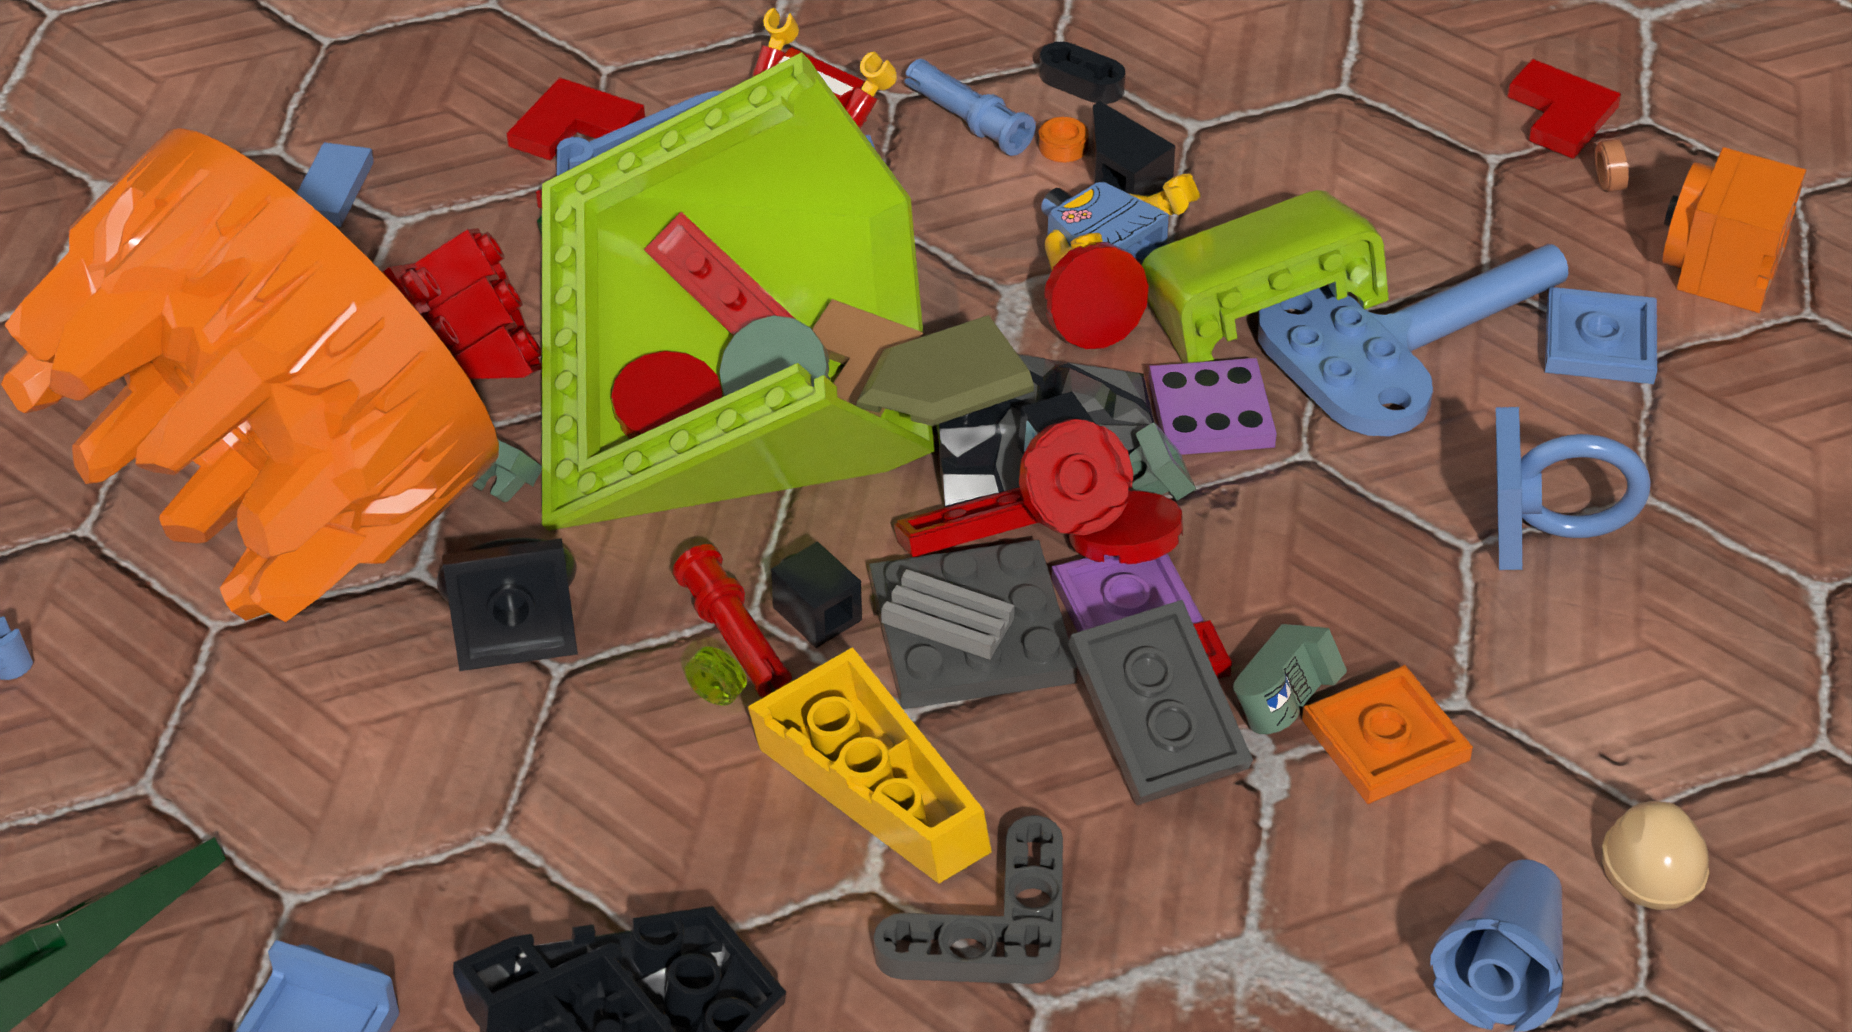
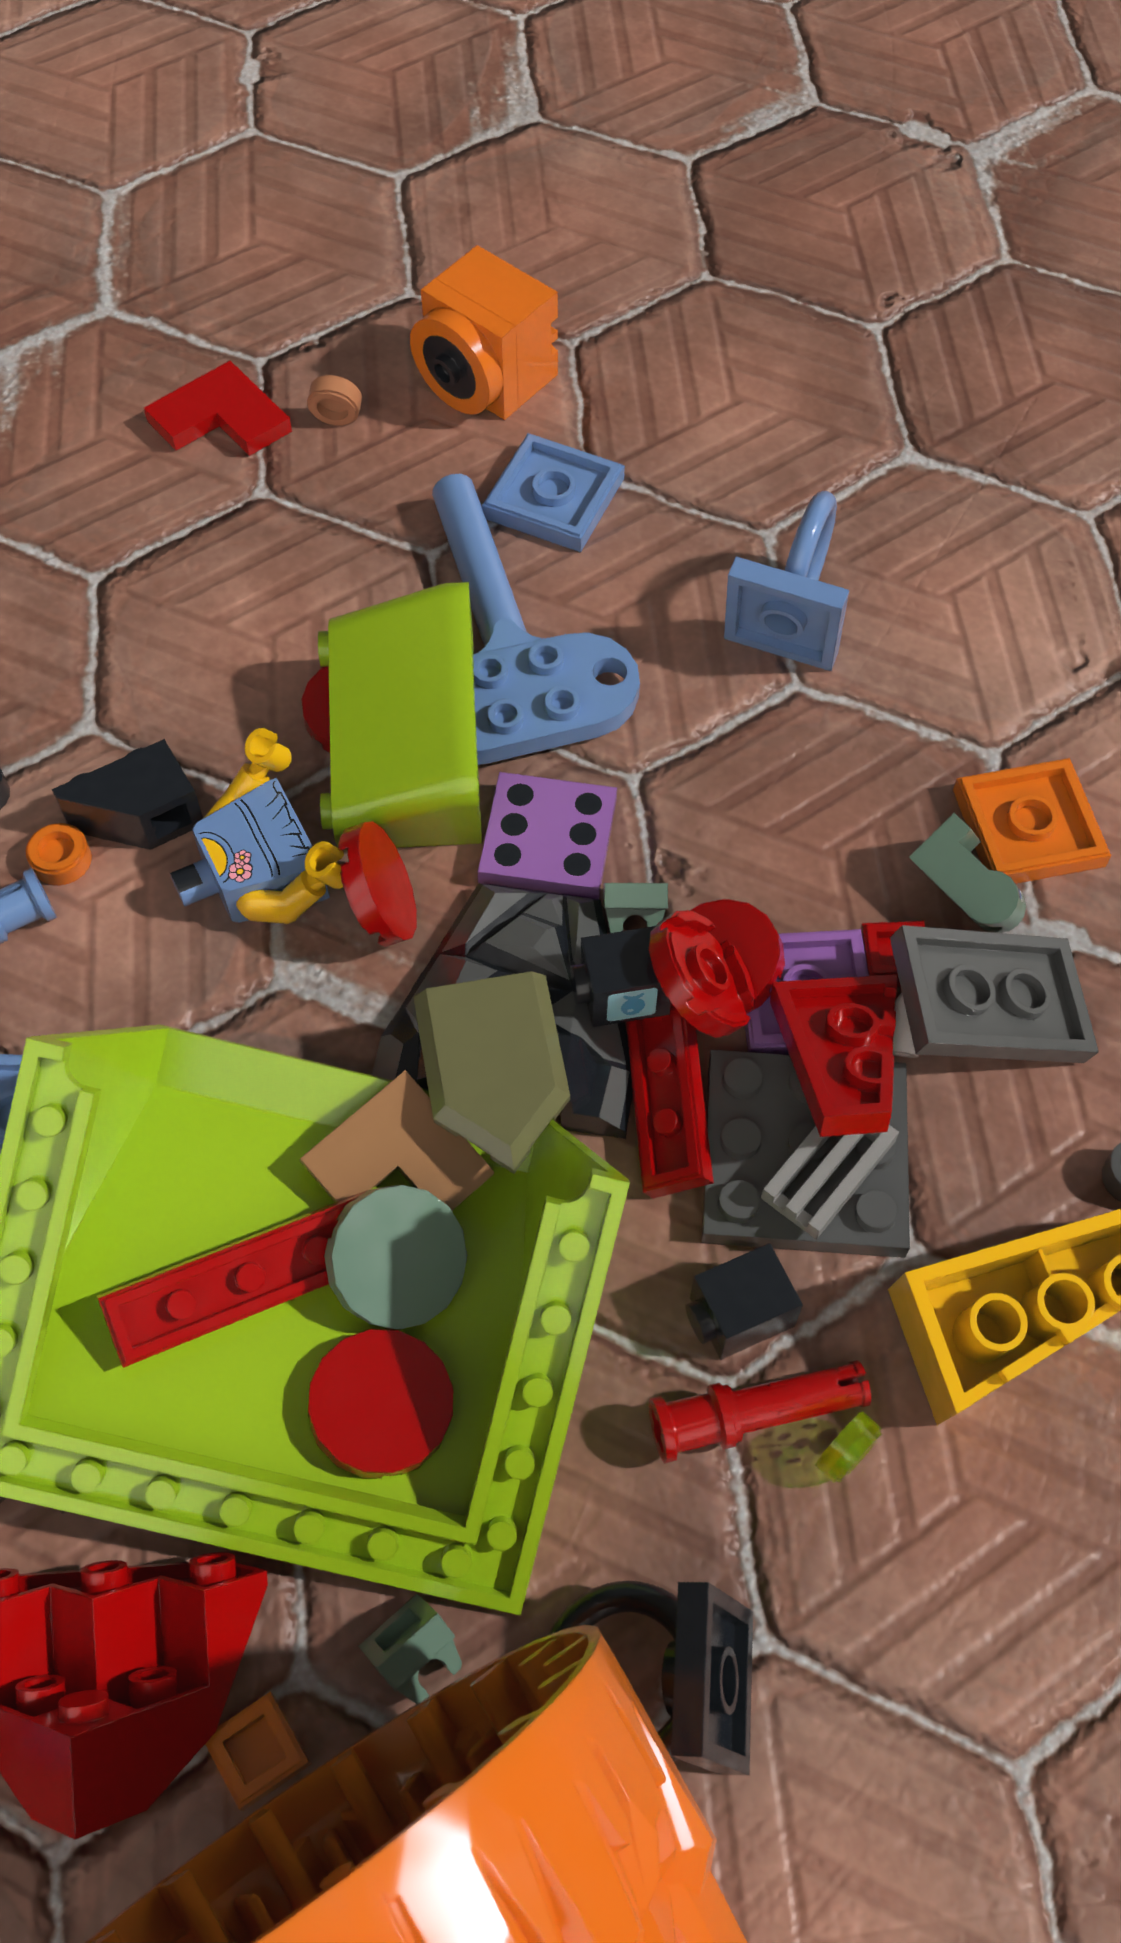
camera: 75 degrees left, 15 degrees up
none -> red wing [770,974,898,1137]

